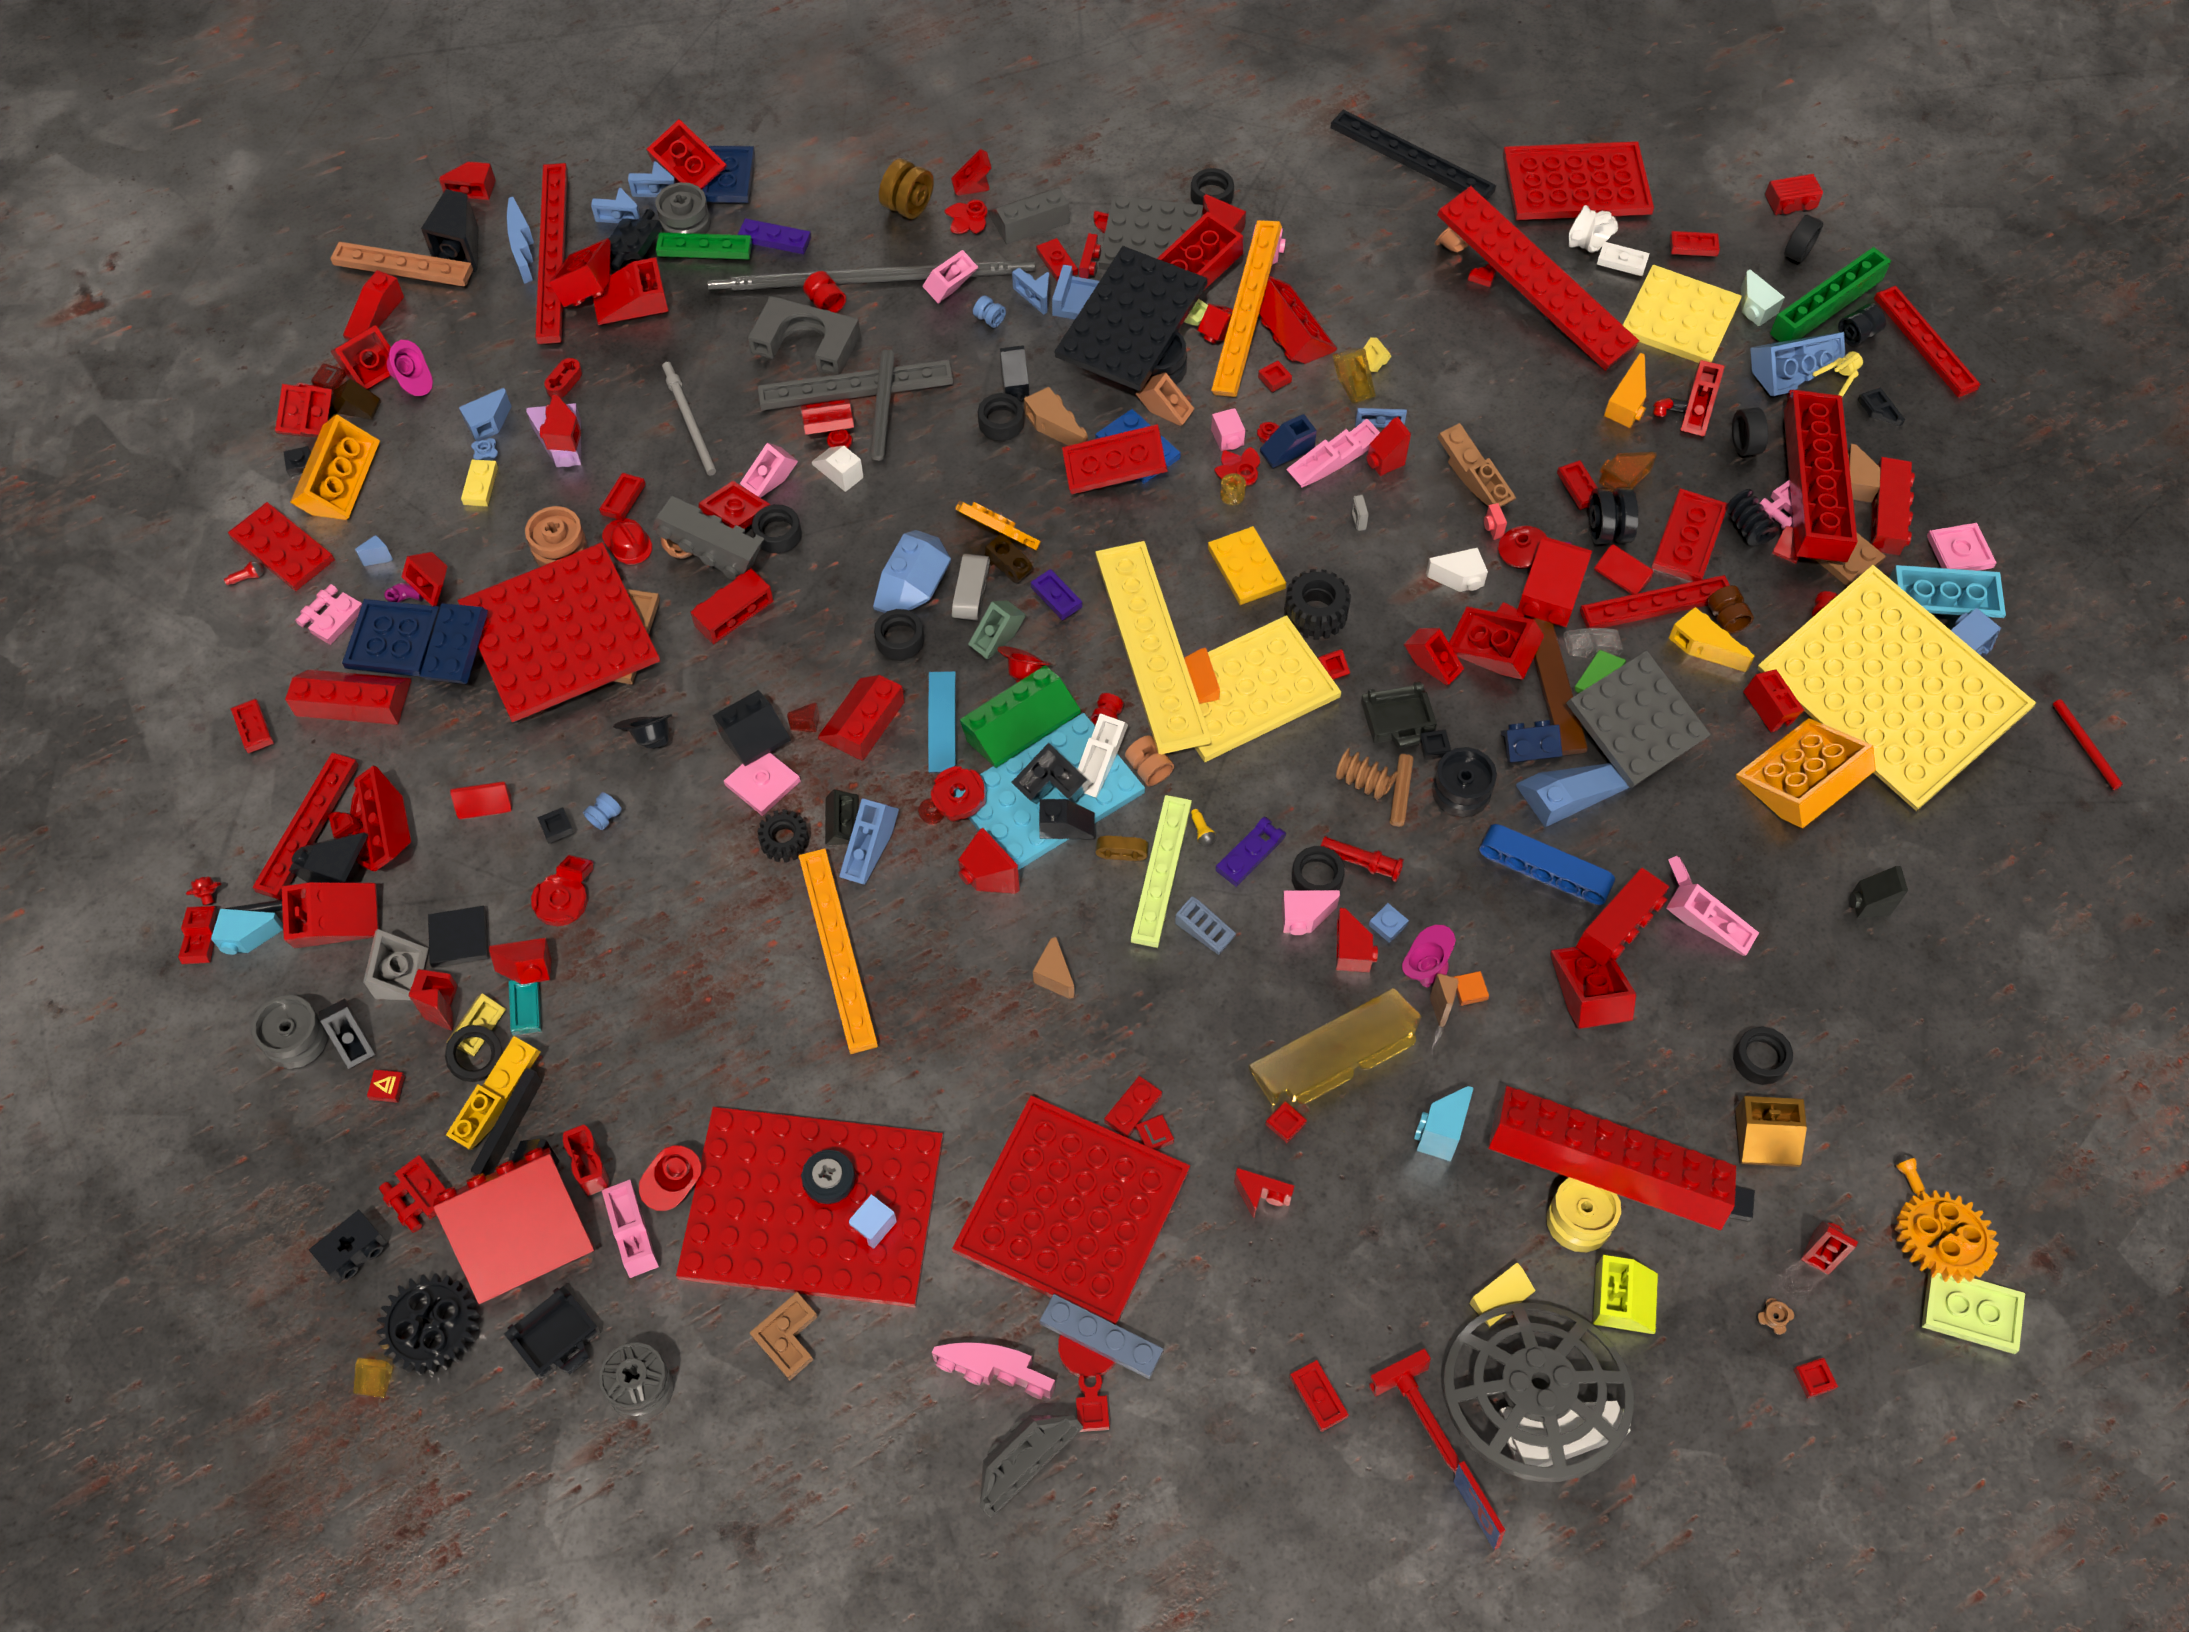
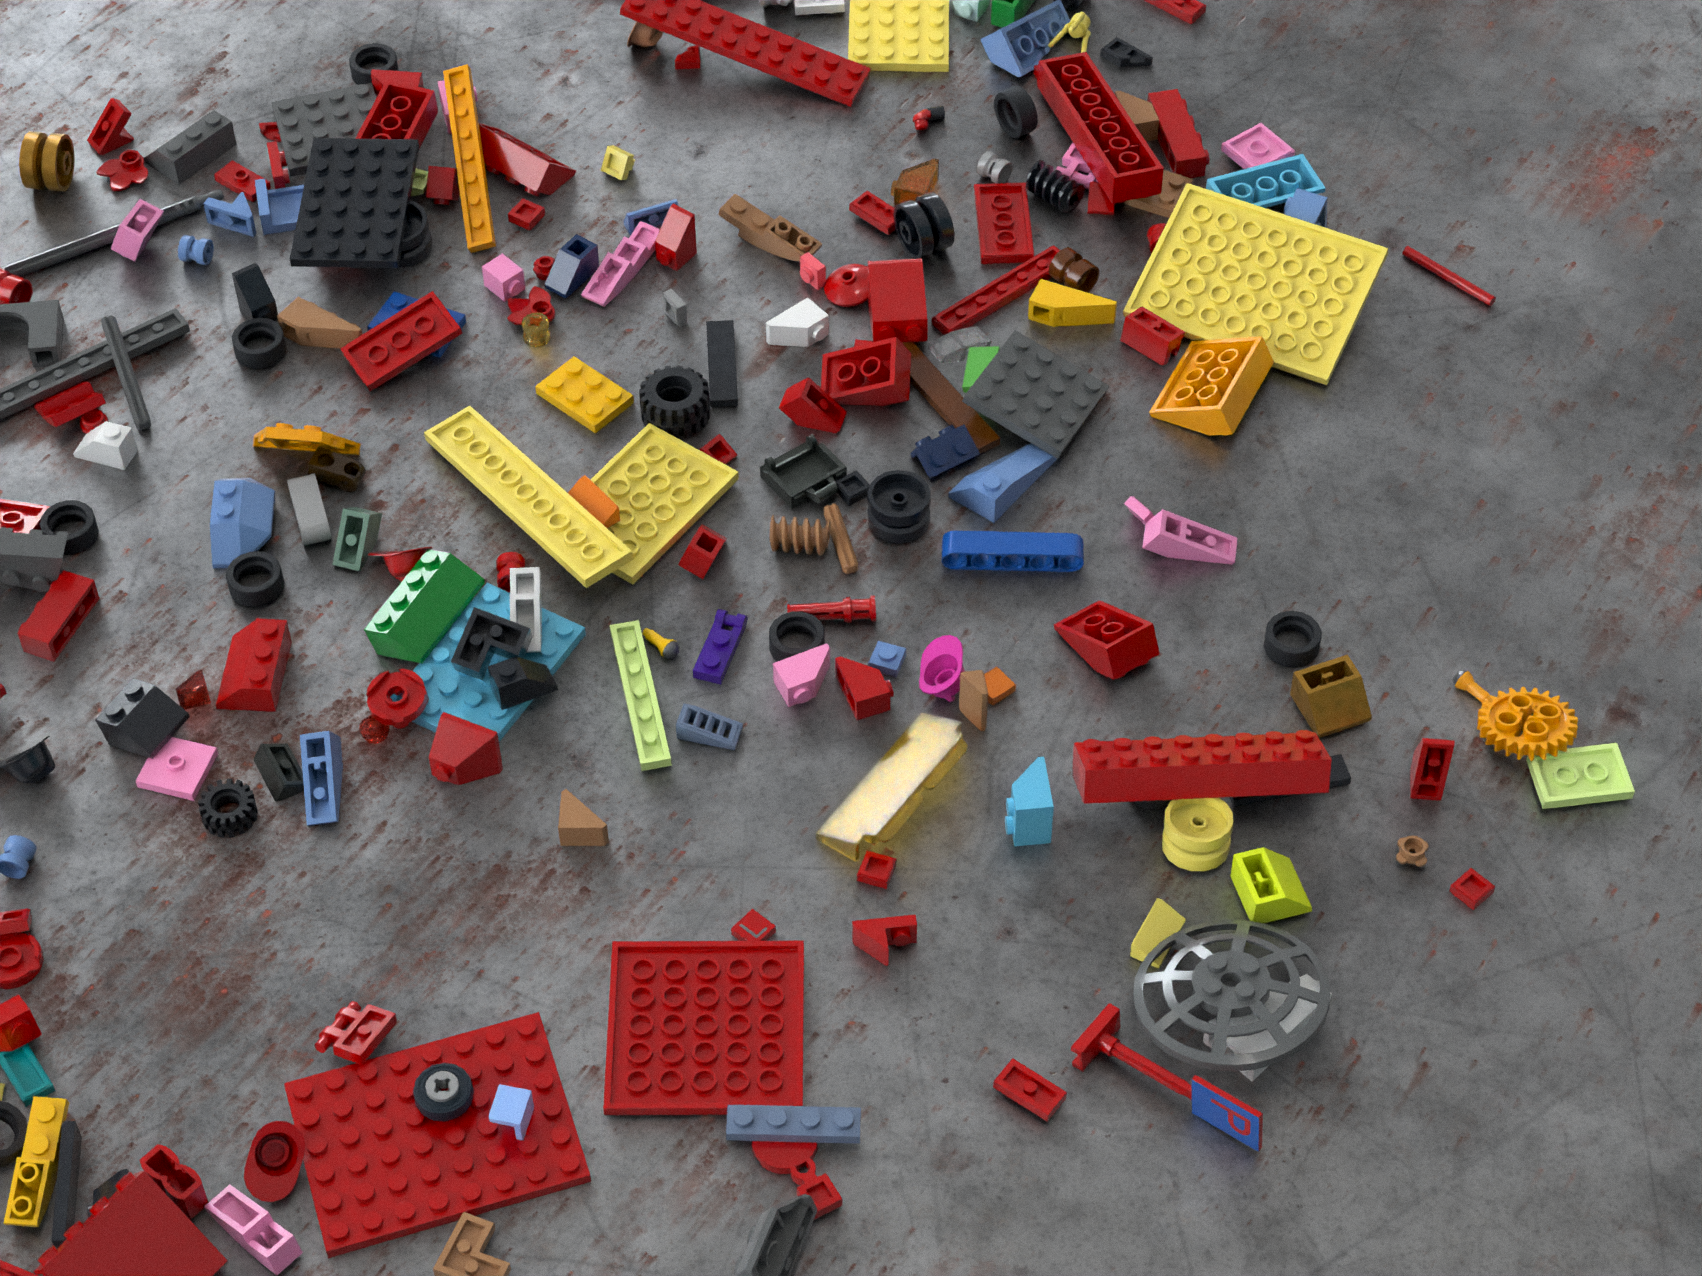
camera: 25 degrees left, 10 degrees down
bright pink slope [740,443,798,498] -> none
light orange plate [799,849,878,1055] -> none
dark azure slope [928,671,956,774] -> none
bright pink slope [932,1343,1055,1399] -> none
dark purple plate [1031,569,1082,621] -> none
pearl gold beam [1095,836,1148,861] -> none
red plate [1104,1076,1162,1138] -> none
nougat wheel [1125,735,1174,786] -> none
nougat slope [1136,373,1194,426] -> none
clear yellow slope [1333,348,1376,403] -> none
red brick [1576,868,1670,967] -> none
red slope [1594,544,1654,595] -> none
light orange slope [1604,353,1646,428] -> none
red slope [1680,360,1725,437] -> none
pearl dark grey slope [1850,866,1908,918] -> none
none -> red plate [314,1001,397,1065]
none -> red slope [678,524,728,579]
none -> black tile [706,320,738,407]
none -> light grey wheel [977,151,1013,183]

